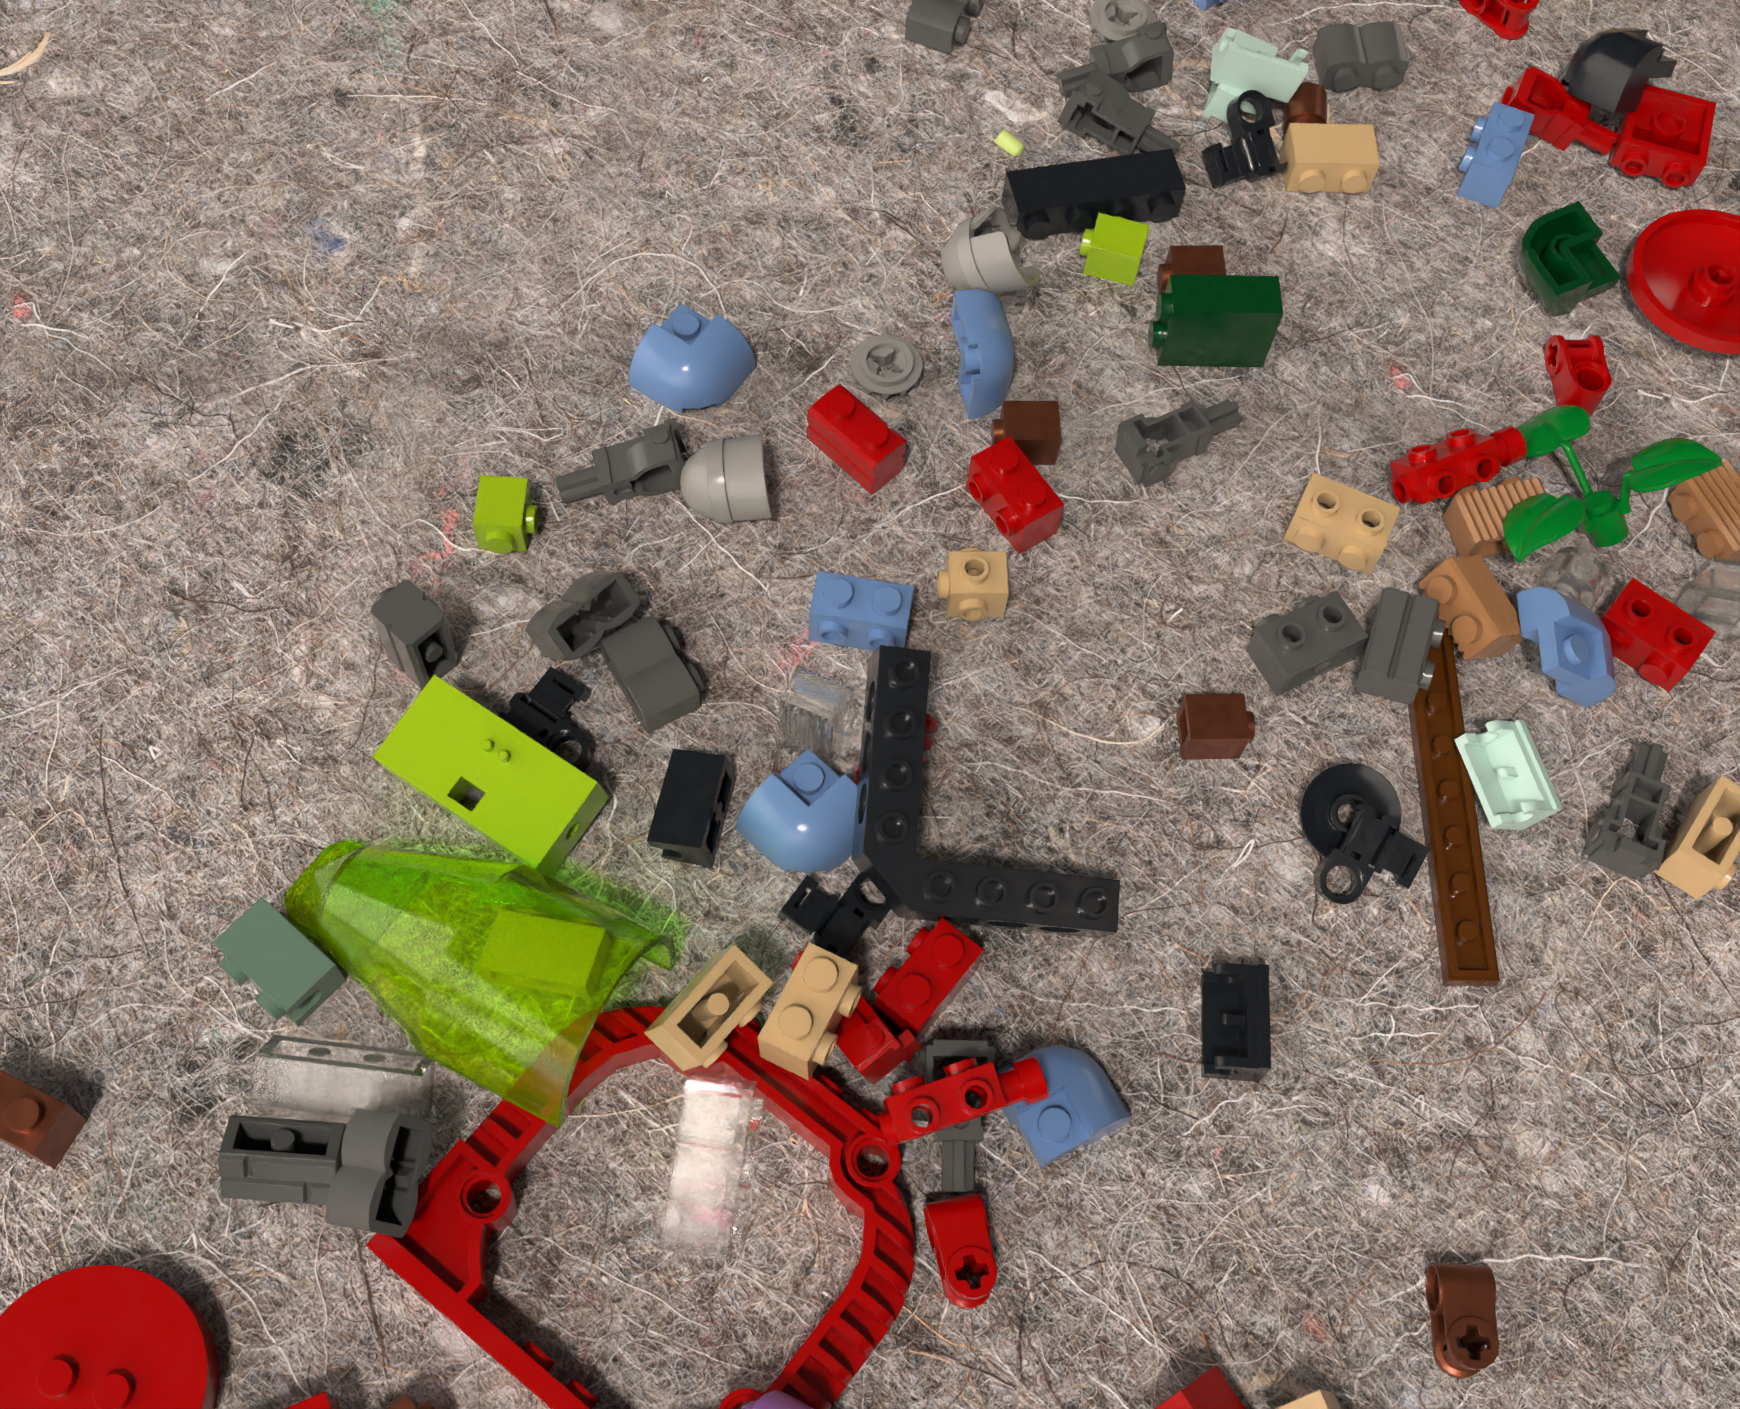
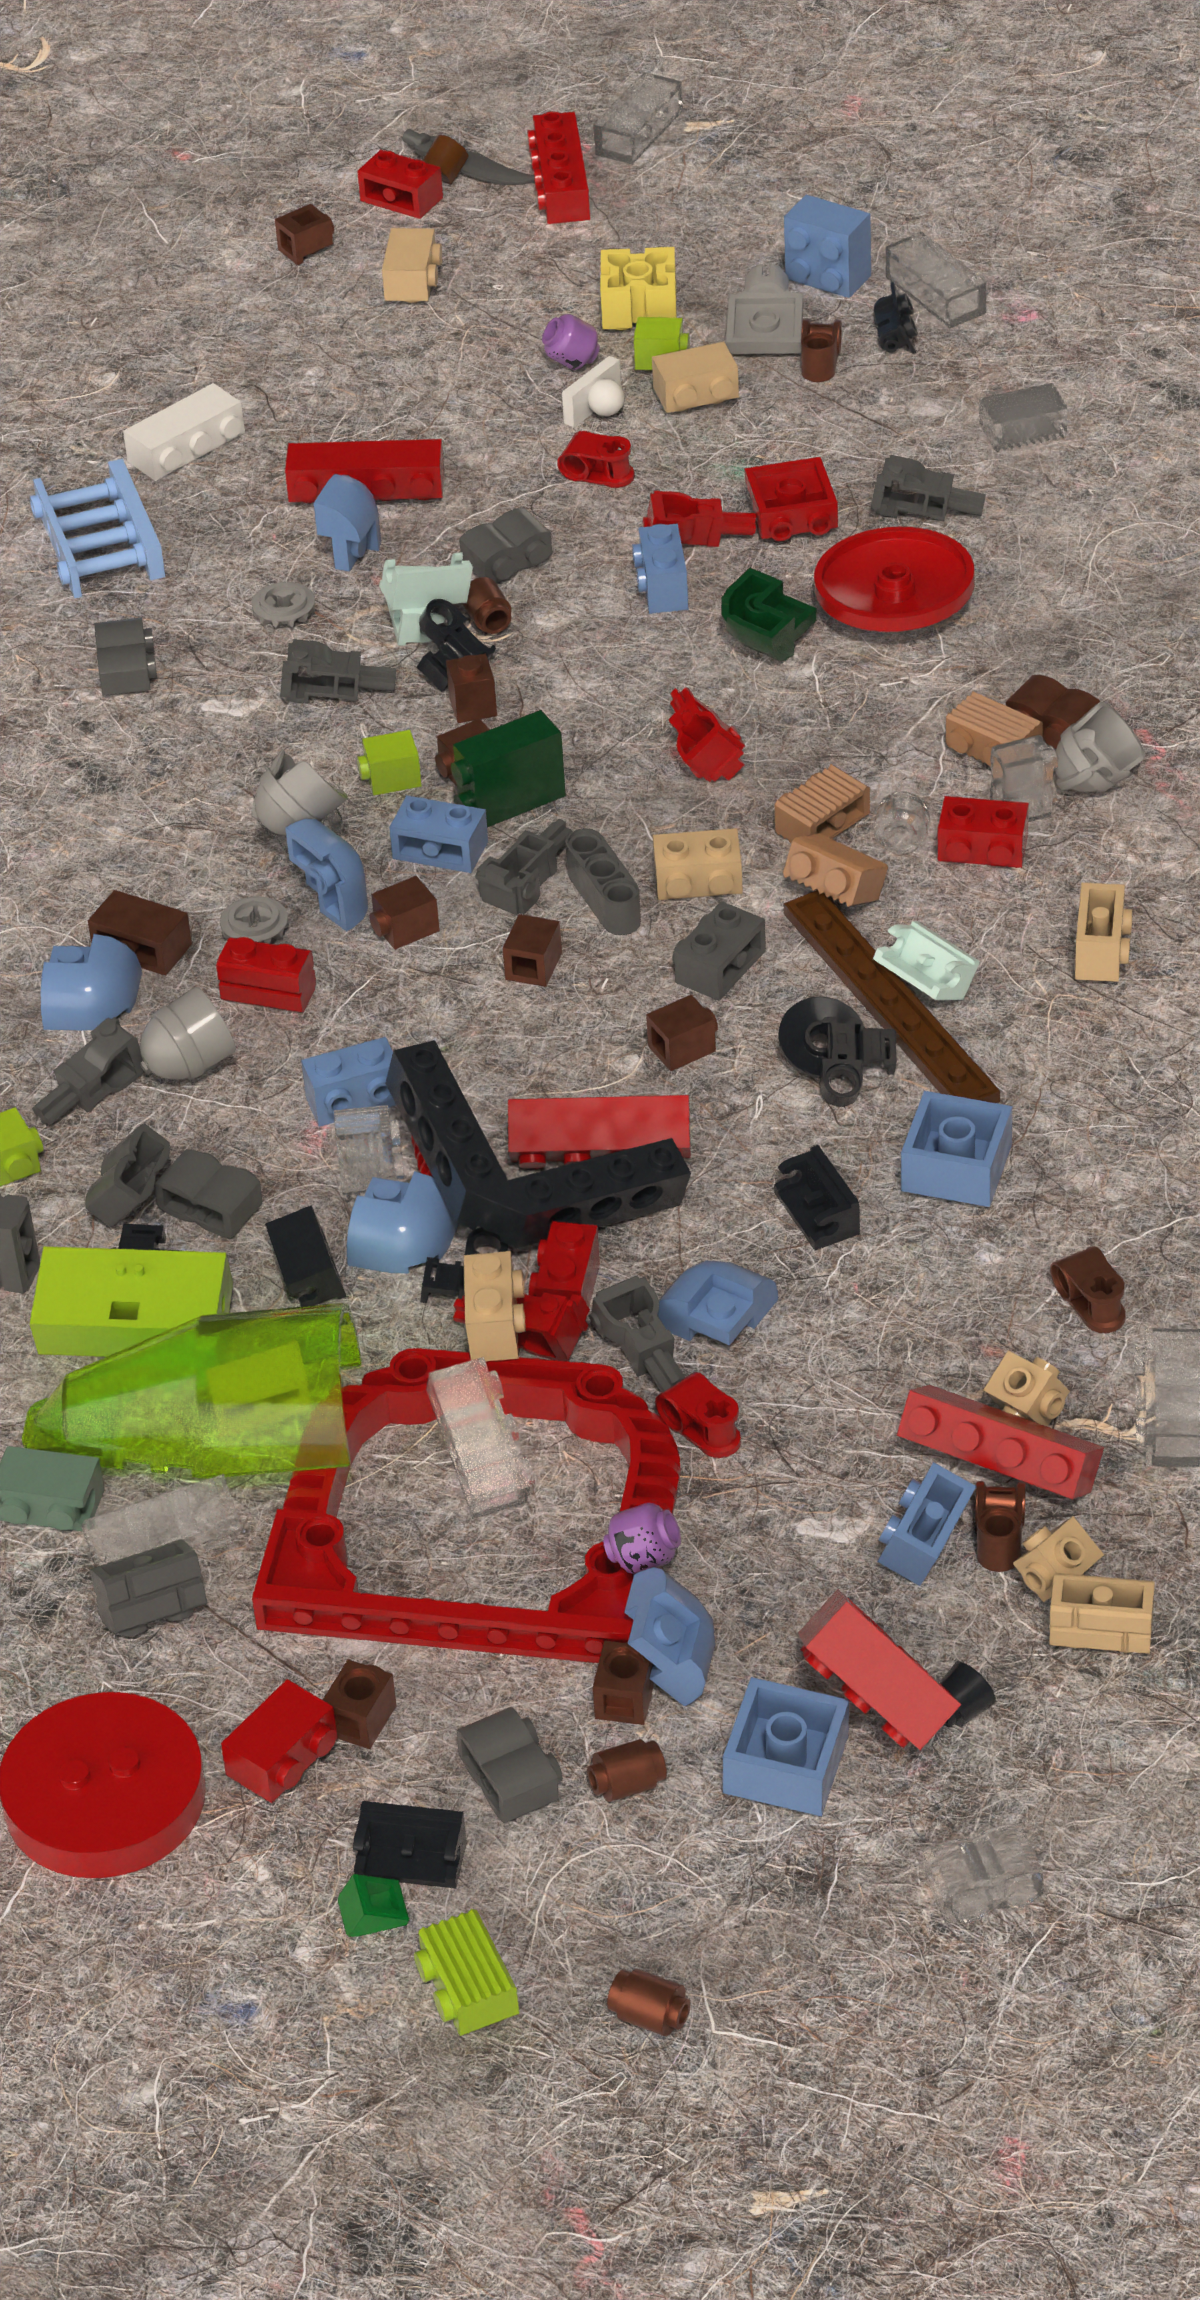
camera: 20 degrees left, 20 degrees down
dark grey brick [326,1108,433,1238] -> none
tan brick [644,944,774,1071] -> none
red brick [877,1056,1049,1147] -> none
tan brick [937,548,1009,621] -> none
red brick [966,436,1064,554] -> none
yellowish green piece [990,127,1024,156] -> none
black brick [1001,149,1186,239] -> none
dark grey piece [1056,20,1174,97] -> none
tan brick [1280,123,1380,193] -> none
dark grey brick [1355,587,1446,705] -> none
red brick [1390,426,1527,504] -> none
green plant [1503,405,1723,563] -> none
medium blue brick [1517,586,1616,707] -> none
red piece [1545,335,1612,417] -> none
black brick [1561,28,1677,113] -> none
dark grey piece [1582,743,1672,880] -> none
none -> copper brick [88,890,192,976]
none -> medium blue brick [389,795,488,873]
none -> copper brick [446,653,497,723]
none -> copper brick [503,914,562,987]
none -> red brick [508,1095,691,1169]
none -> dark grey beam [565,828,641,935]
none -> red piece [668,687,745,782]
none -> medium blue brick [901,1091,1013,1207]

